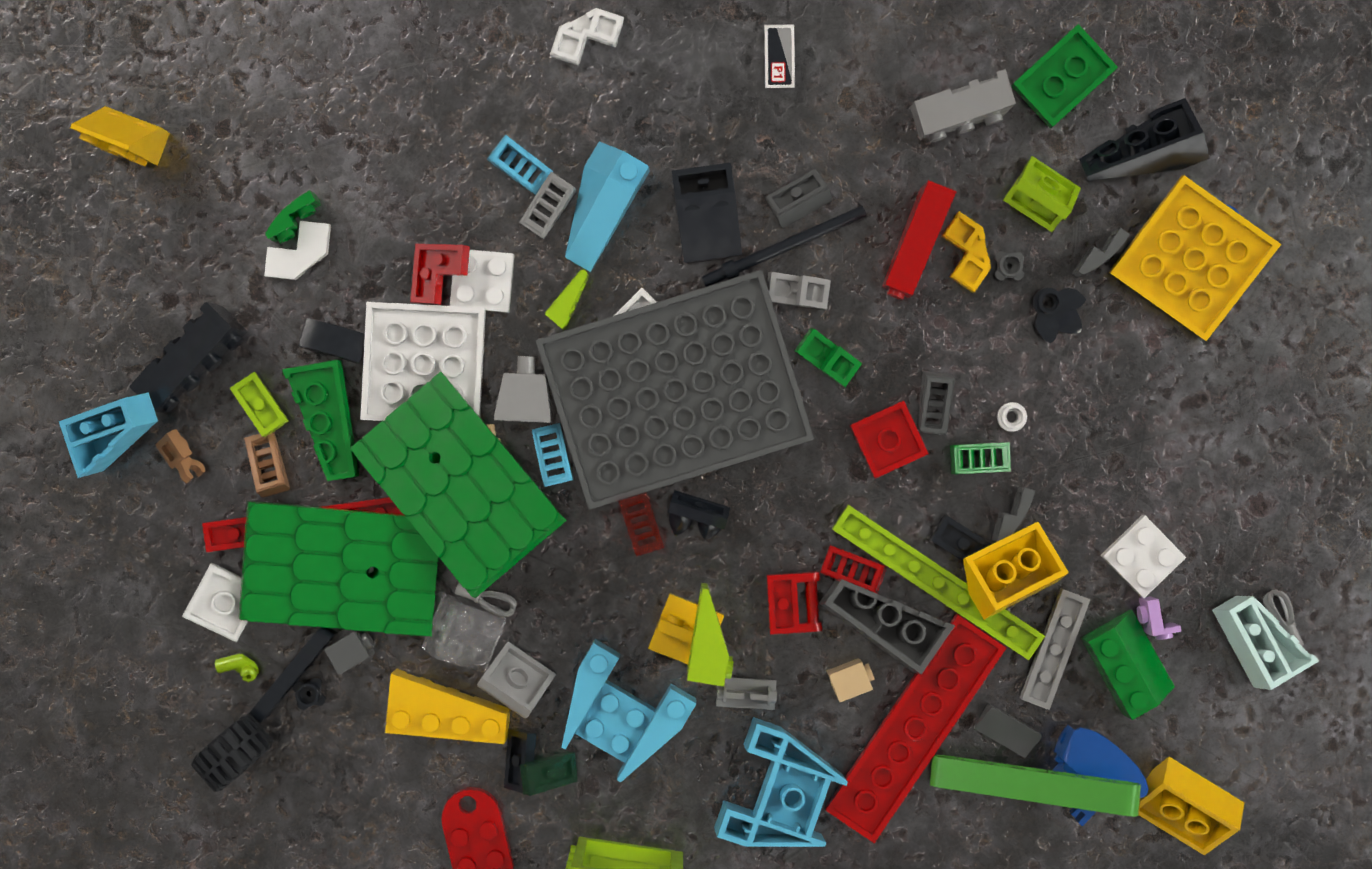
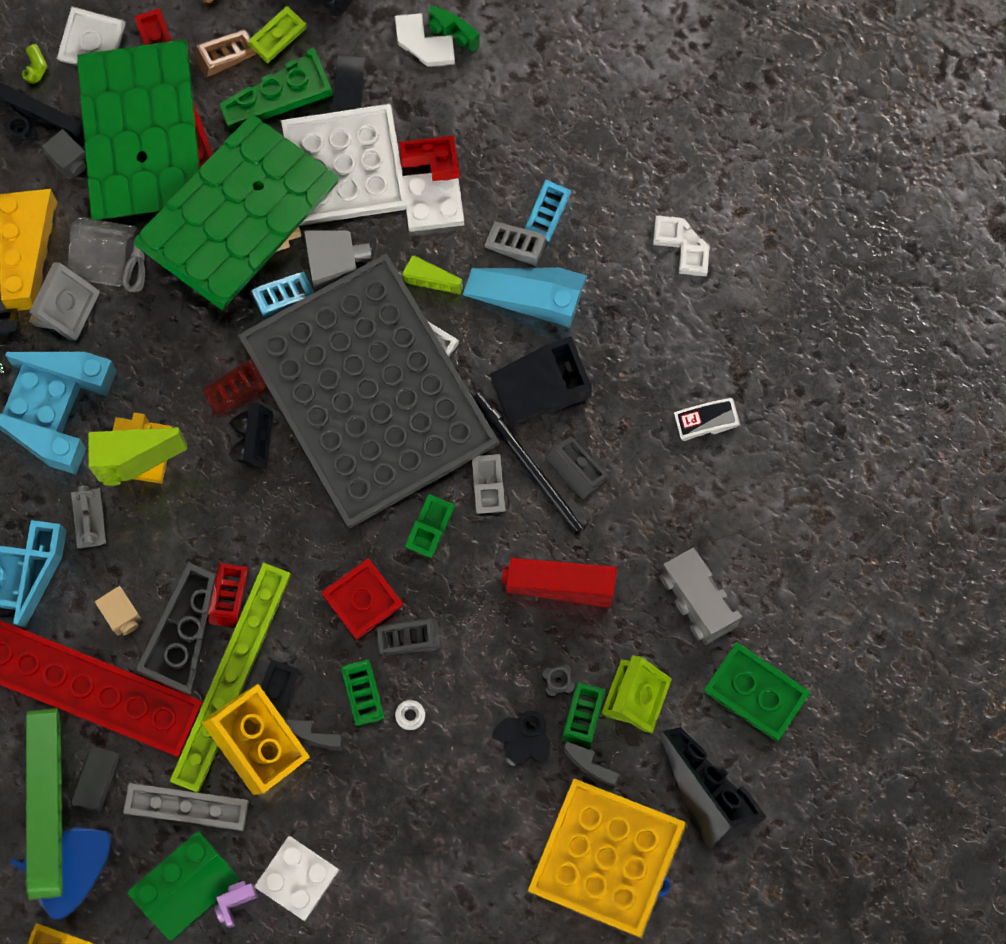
camera: 75 degrees right, 15 degrees down
red plate [766,571,823,635] -> none
yellow tile [941,211,991,293] -> none
none -> green slope [562,682,606,750]

